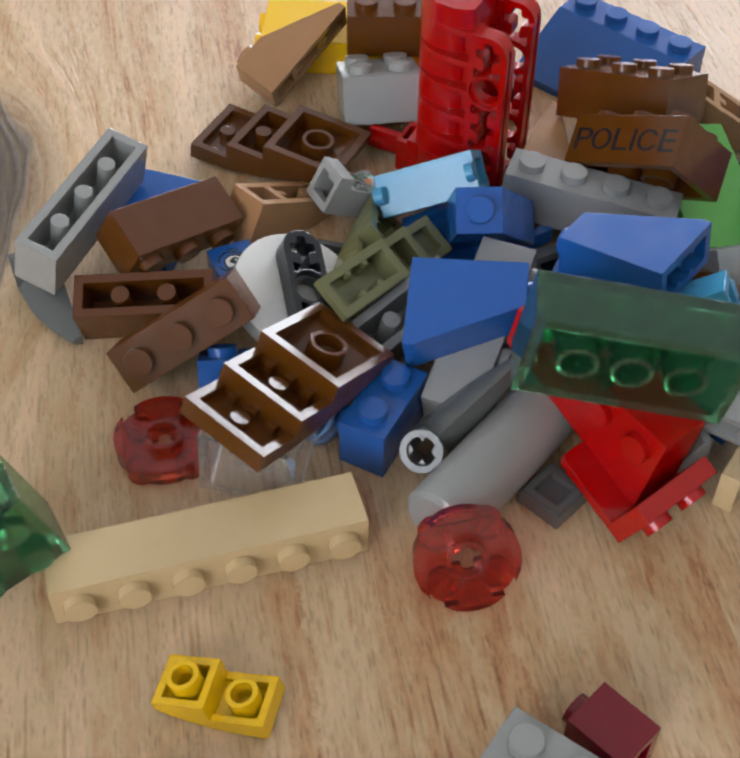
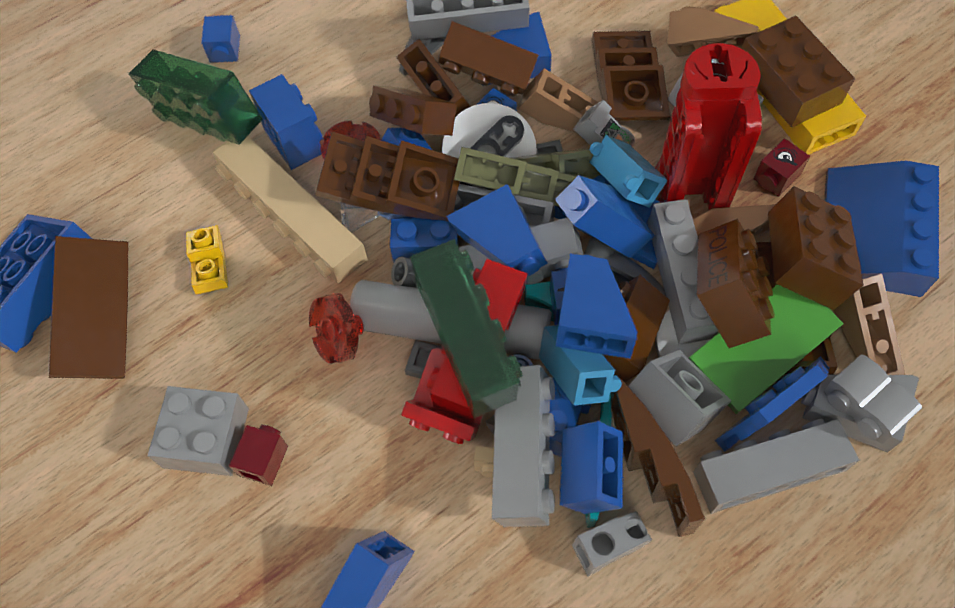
camera: 65 degrees right, 15 degrees up
none -> blue brick [249,74,323,170]

